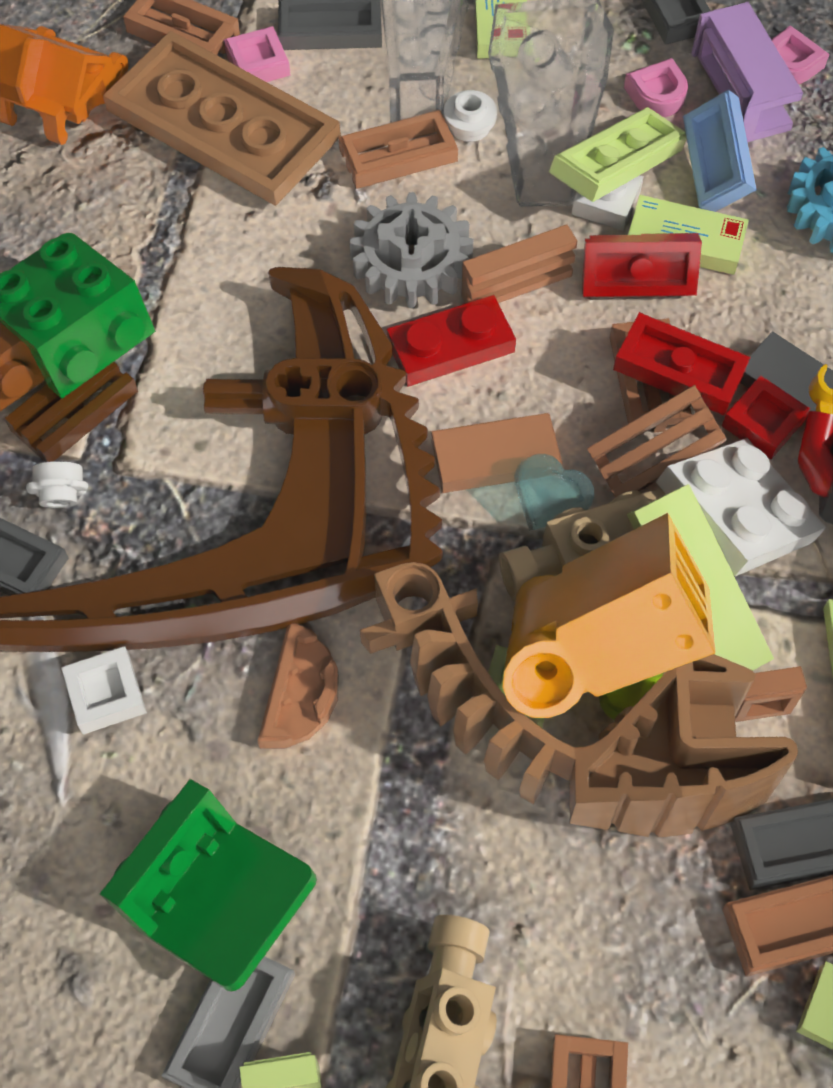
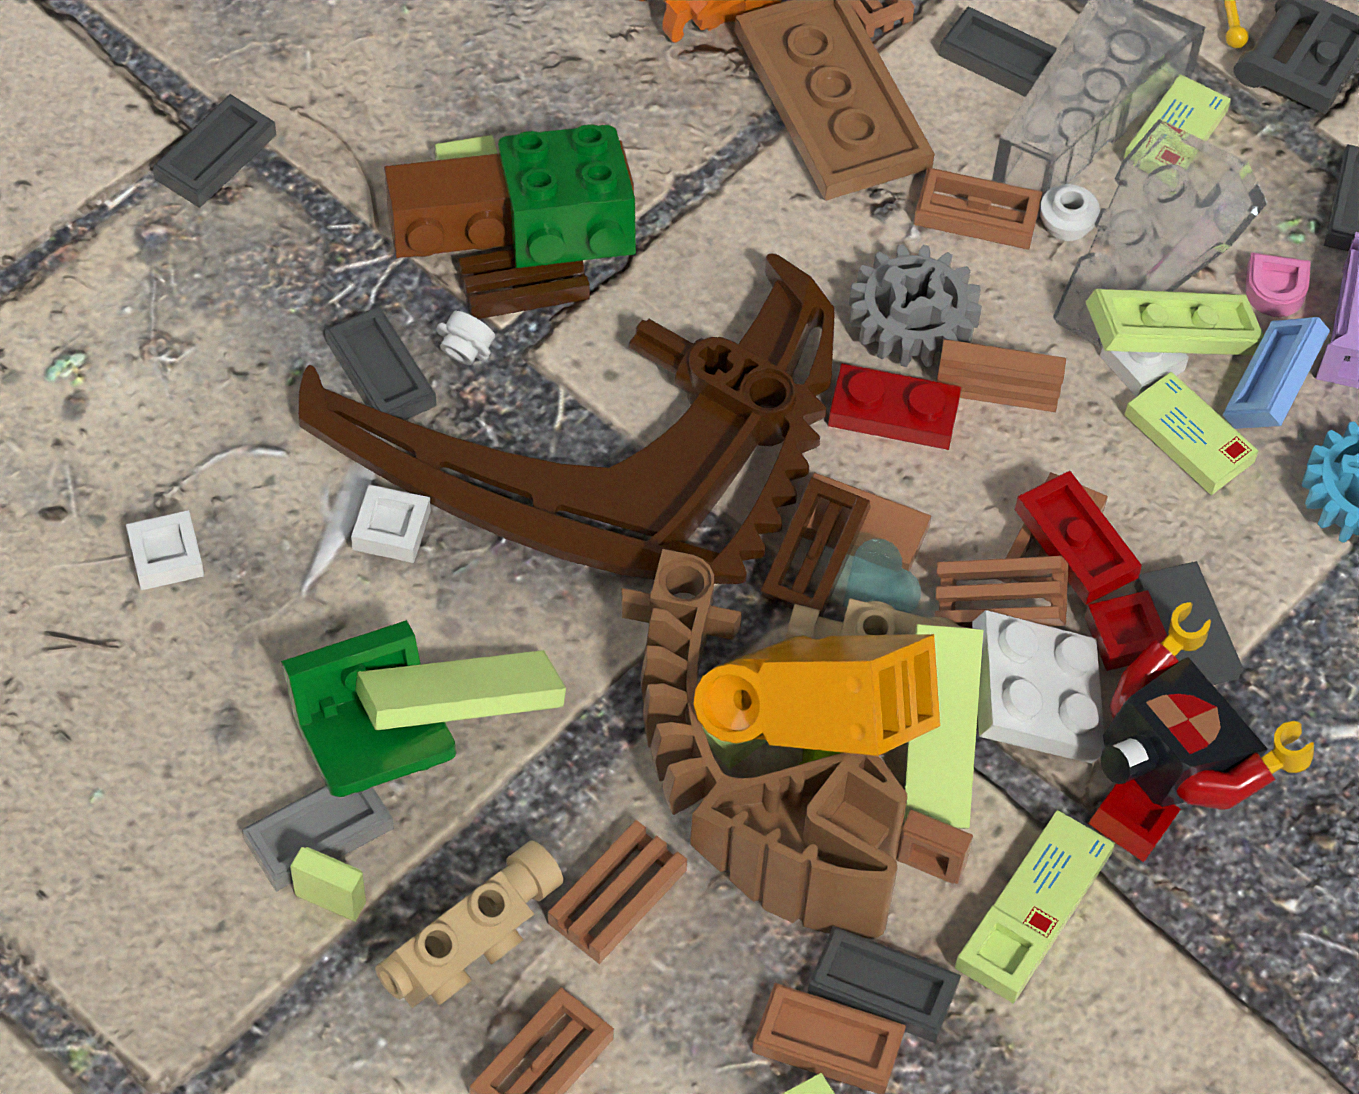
camera: 30 degrees right, 5 degrees down
bright pink tile [224,26,291,82] -> none
nougat tile [258,624,339,749] -> none
red plate [582,233,702,297] -> none
none -> yellowish green tile [356,650,566,730]
none -> nougat tile [548,820,688,964]
none -> reddish brown tile [761,477,871,617]

